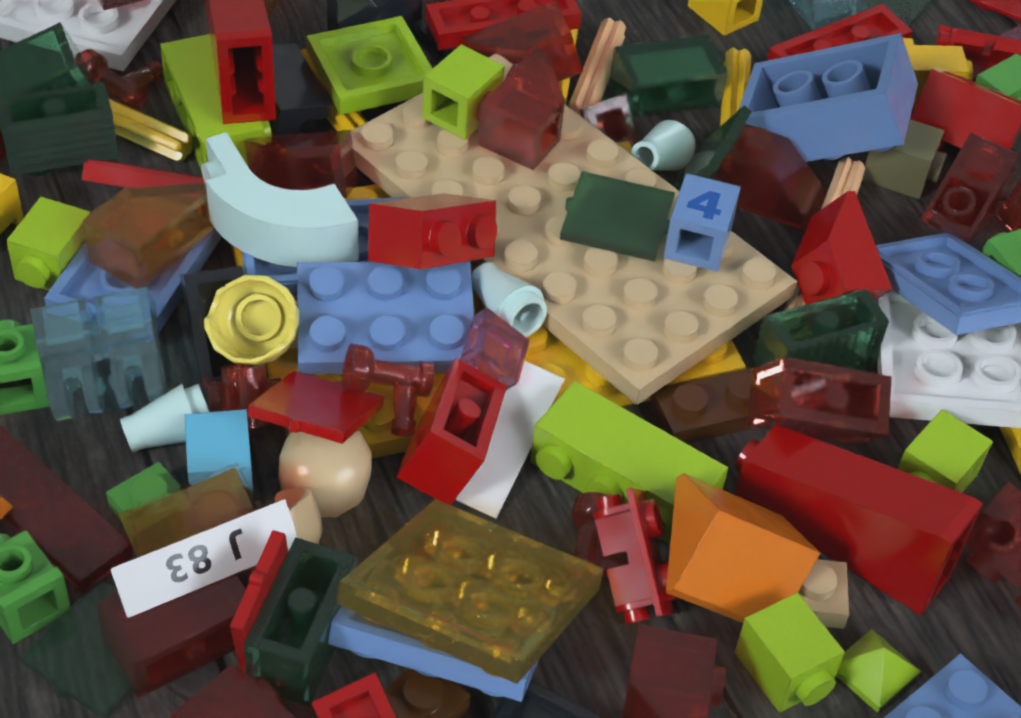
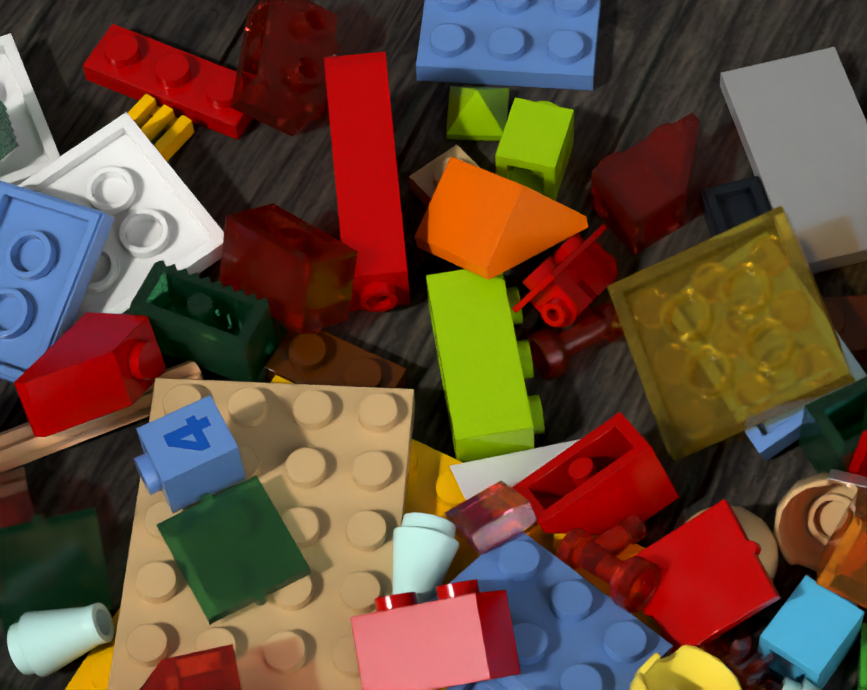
camera: 125 degrees left, 10 degrees up
lime brick [897,409,993,493] -> none

